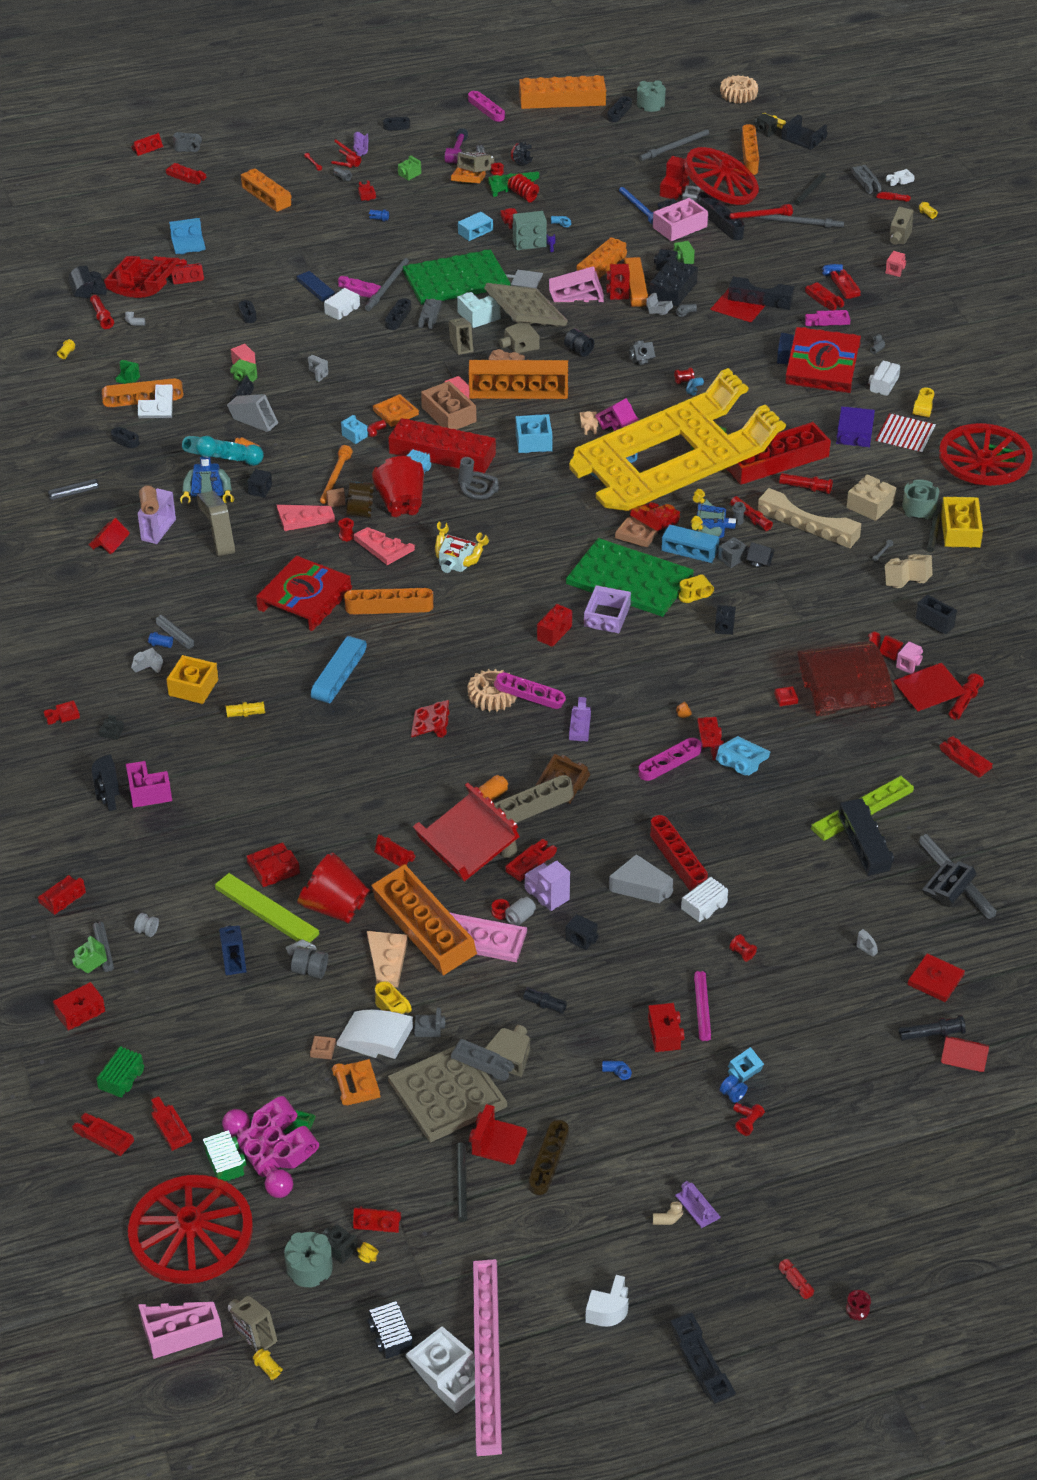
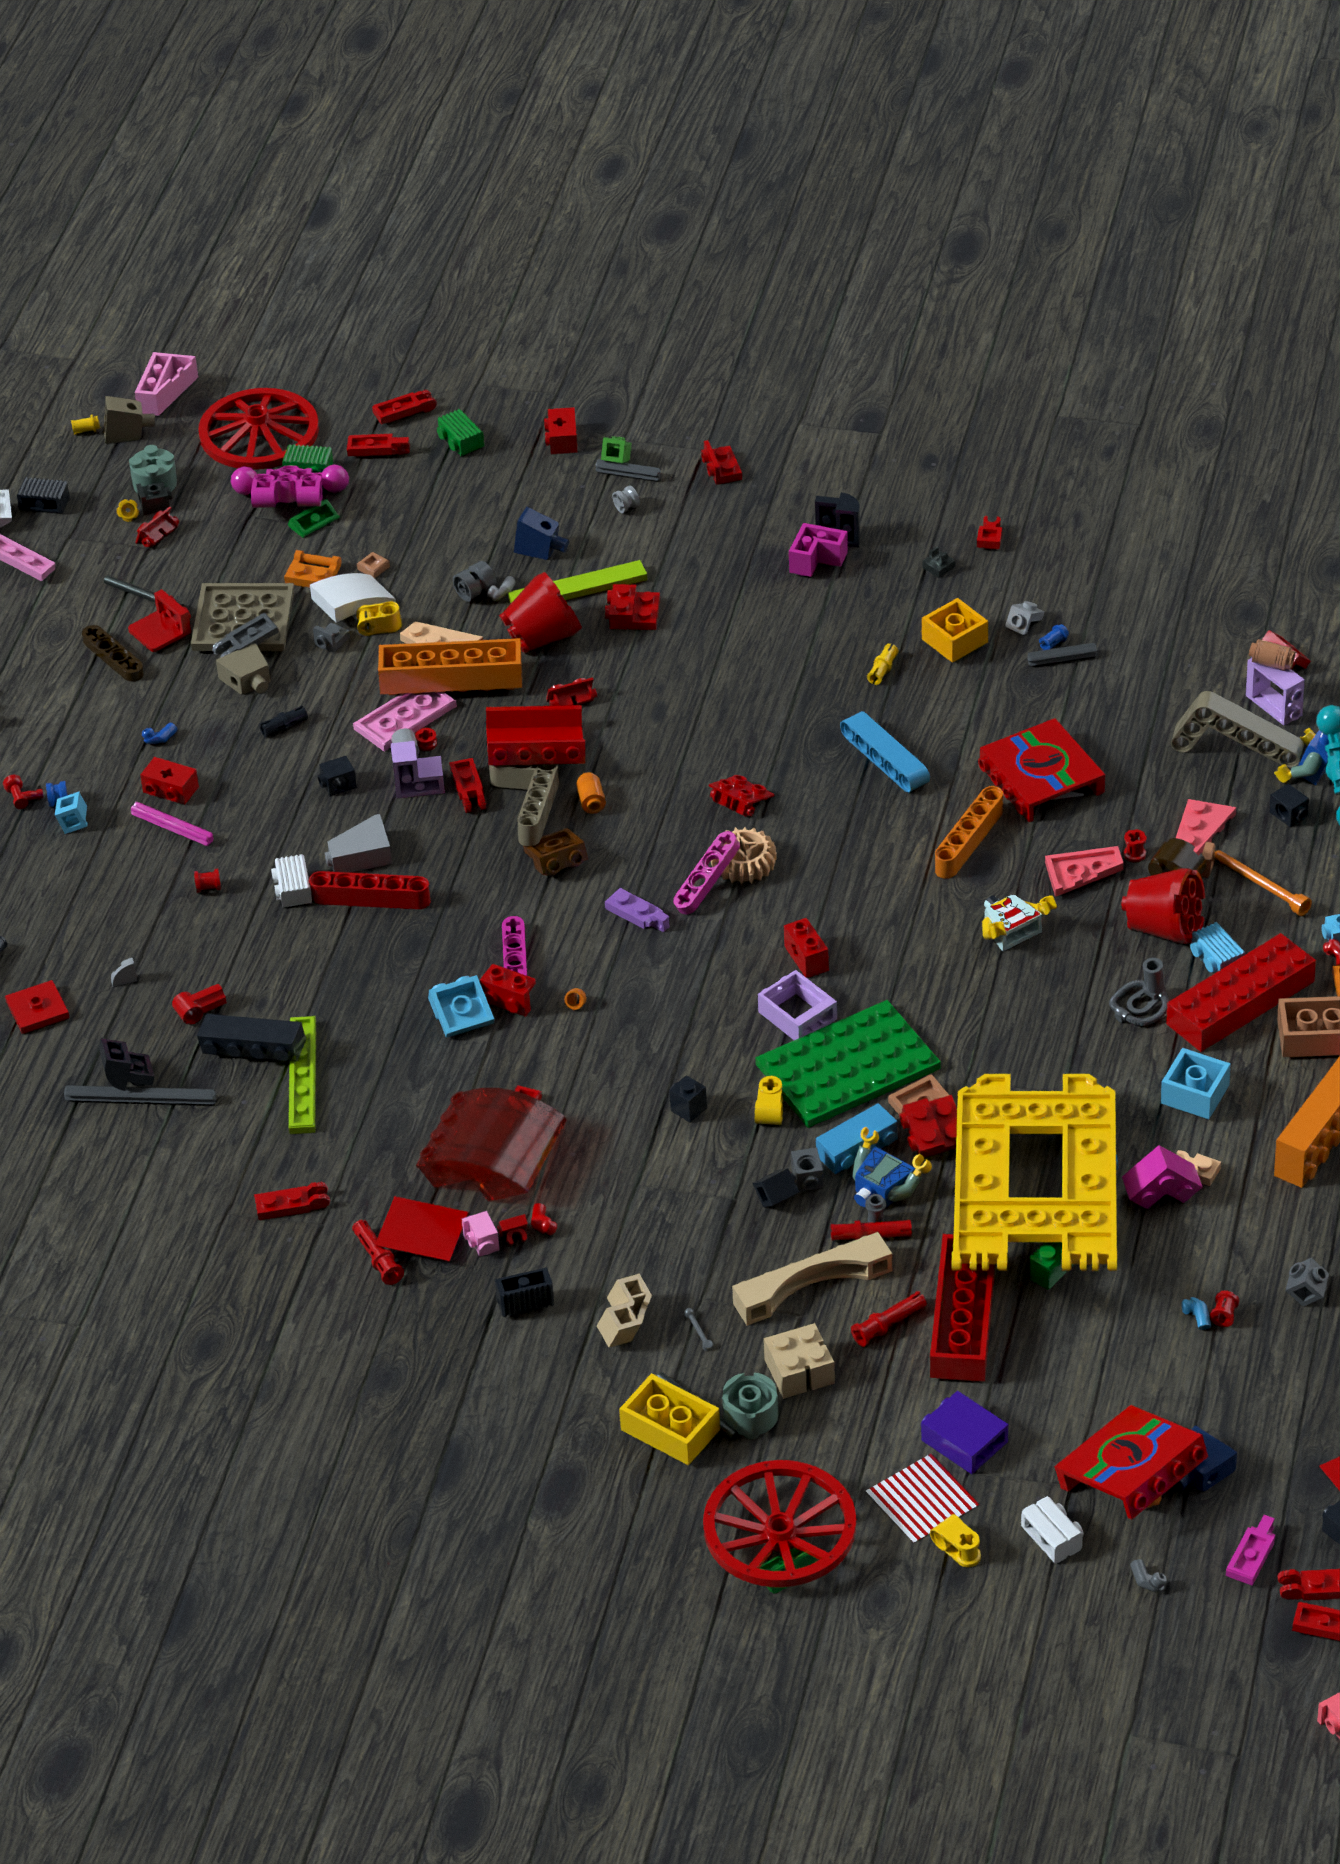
camera: 125 degrees right, 0 degrees up
none -> red piece [172,984,227,1025]

